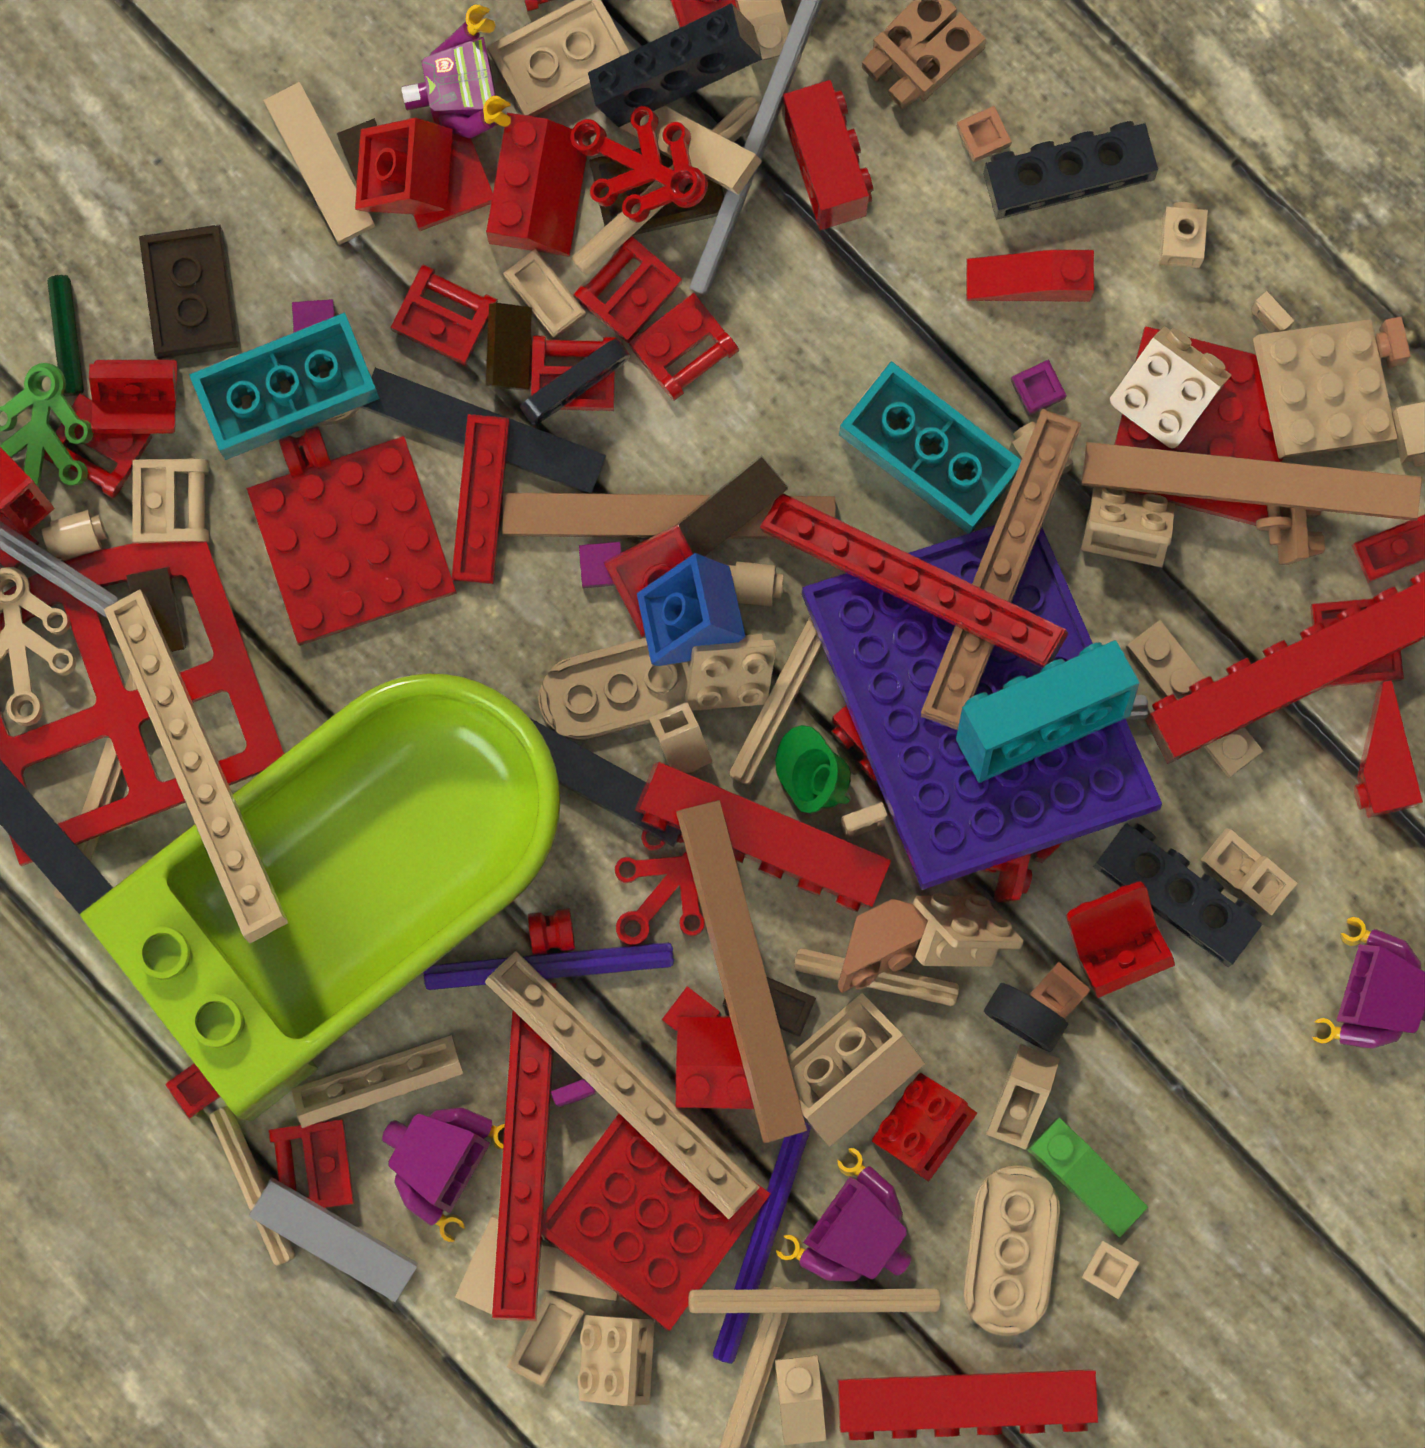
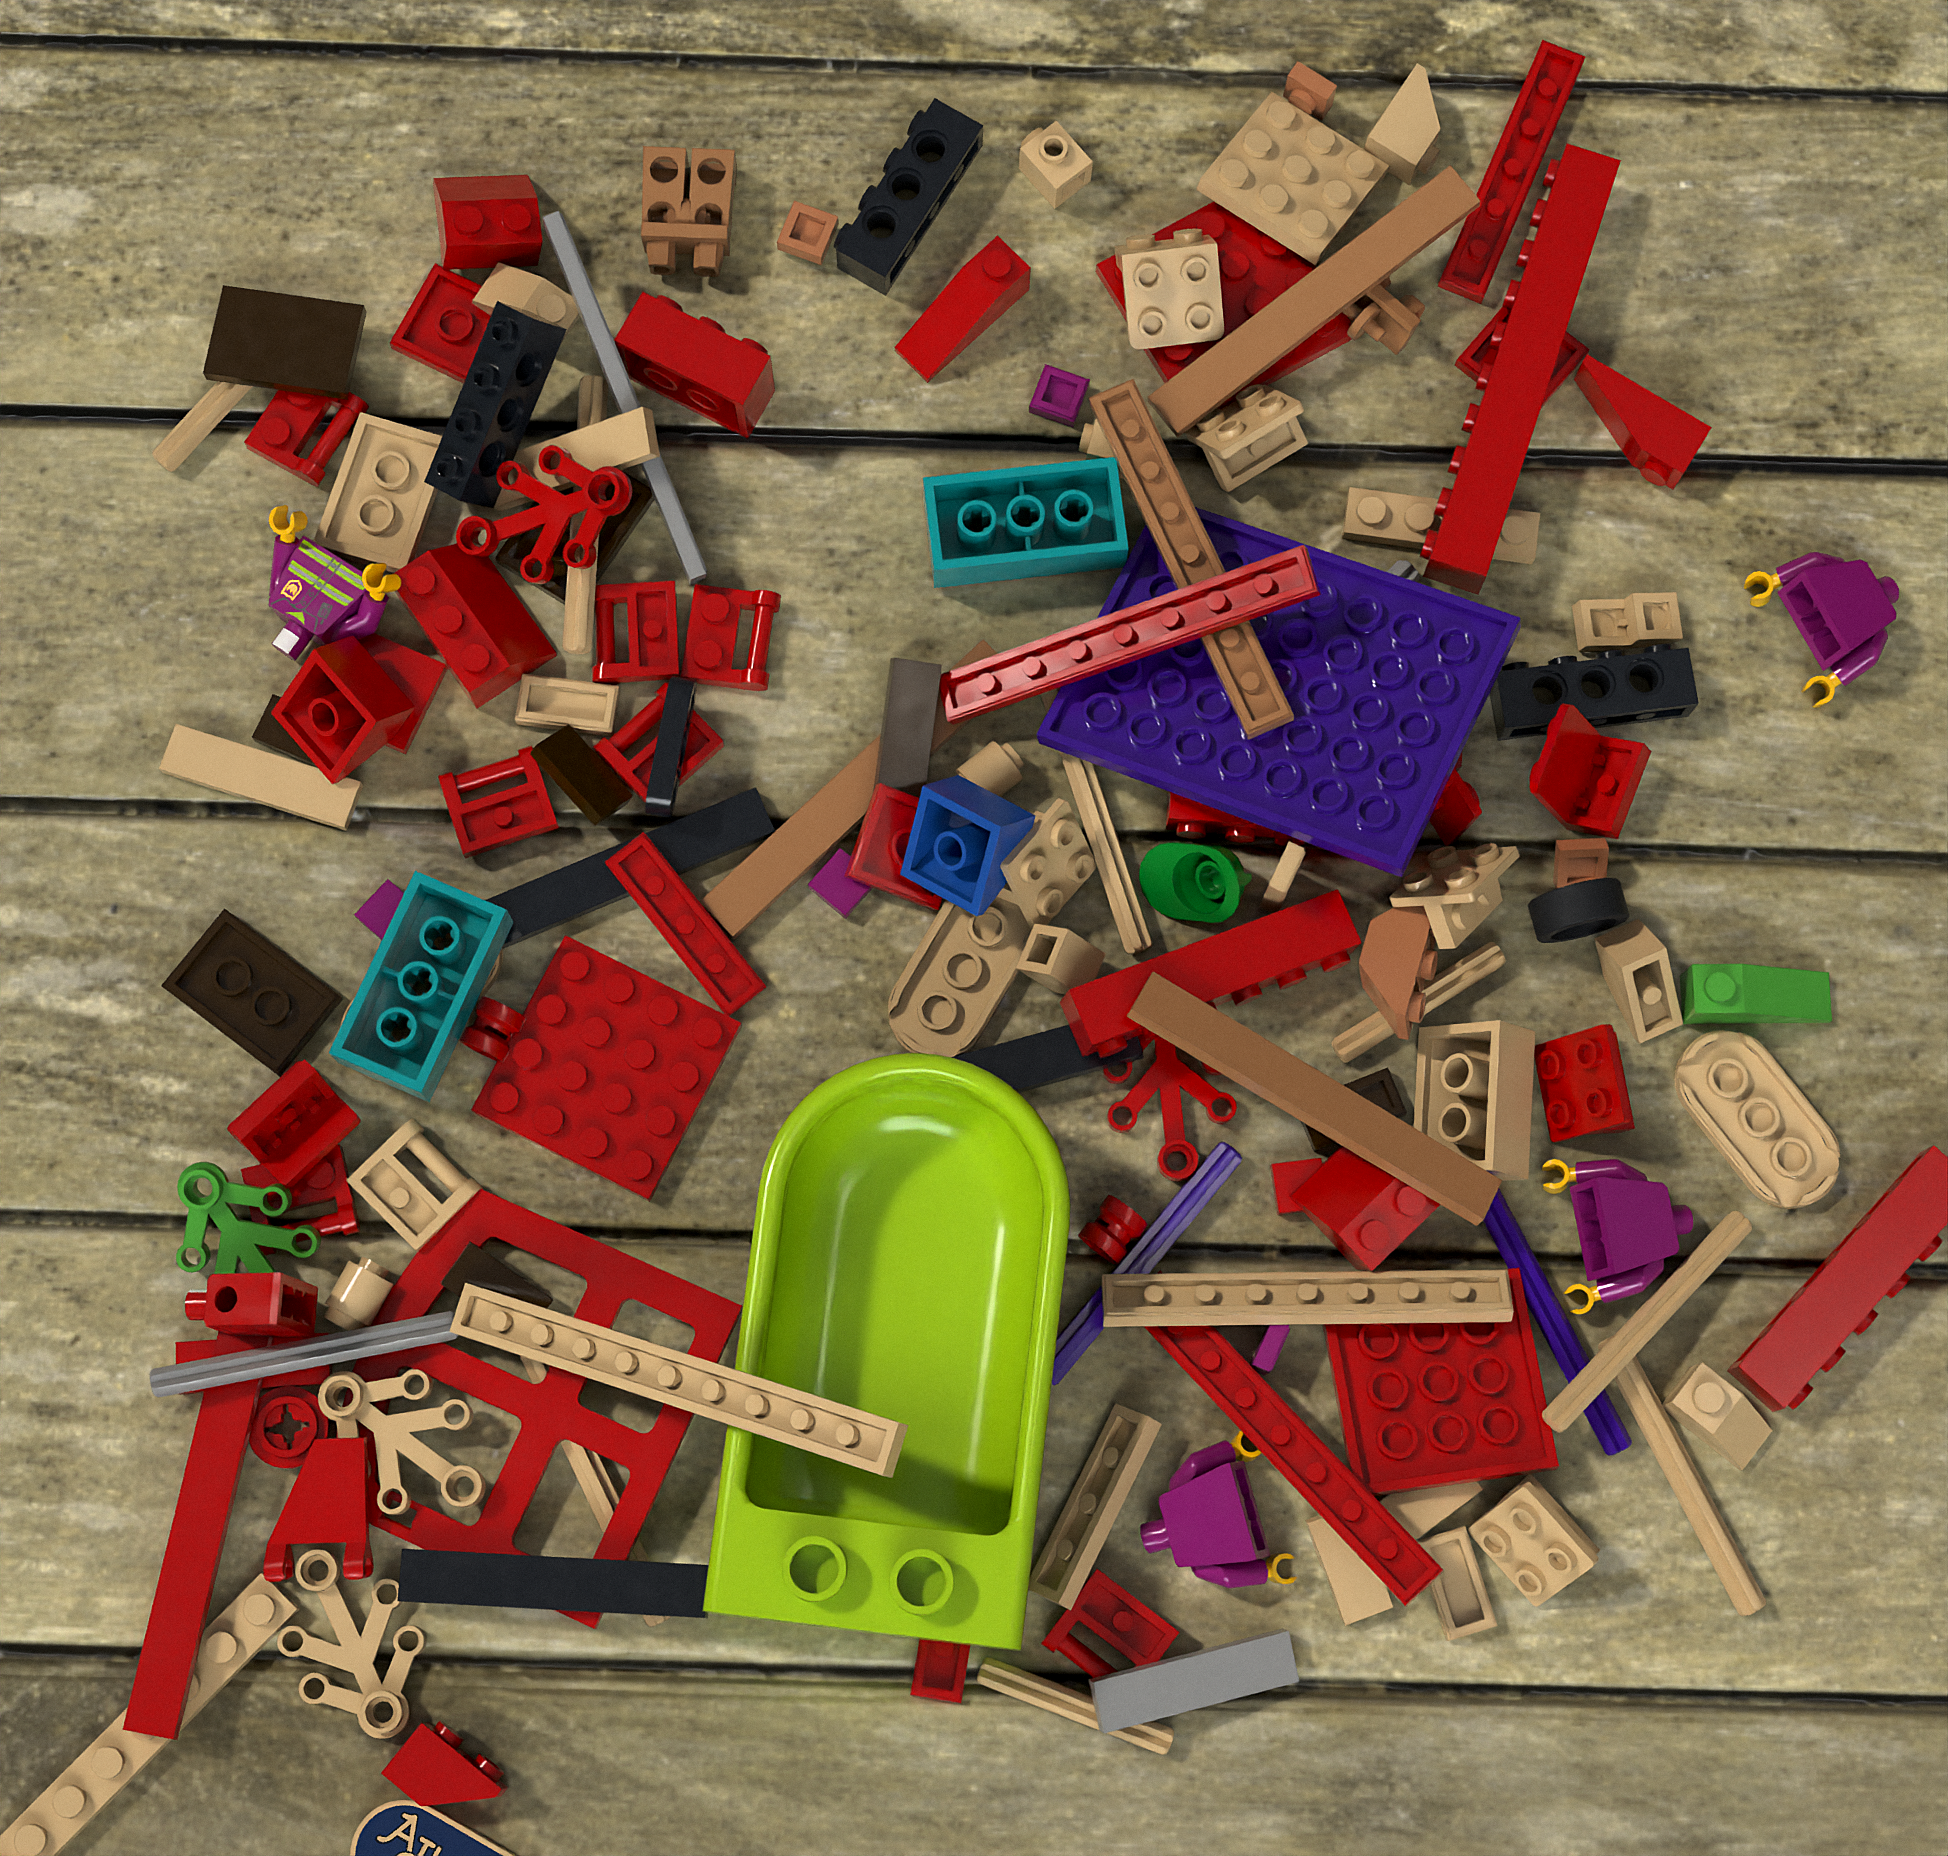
camera: 50 degrees left, 5 degrees down
dark green axle [47,275,84,396] -> none
teal brick [956,640,1140,783] -> none
tan plate [1080,1241,1140,1299] -> none
tan tile [1251,291,1295,333] -> none

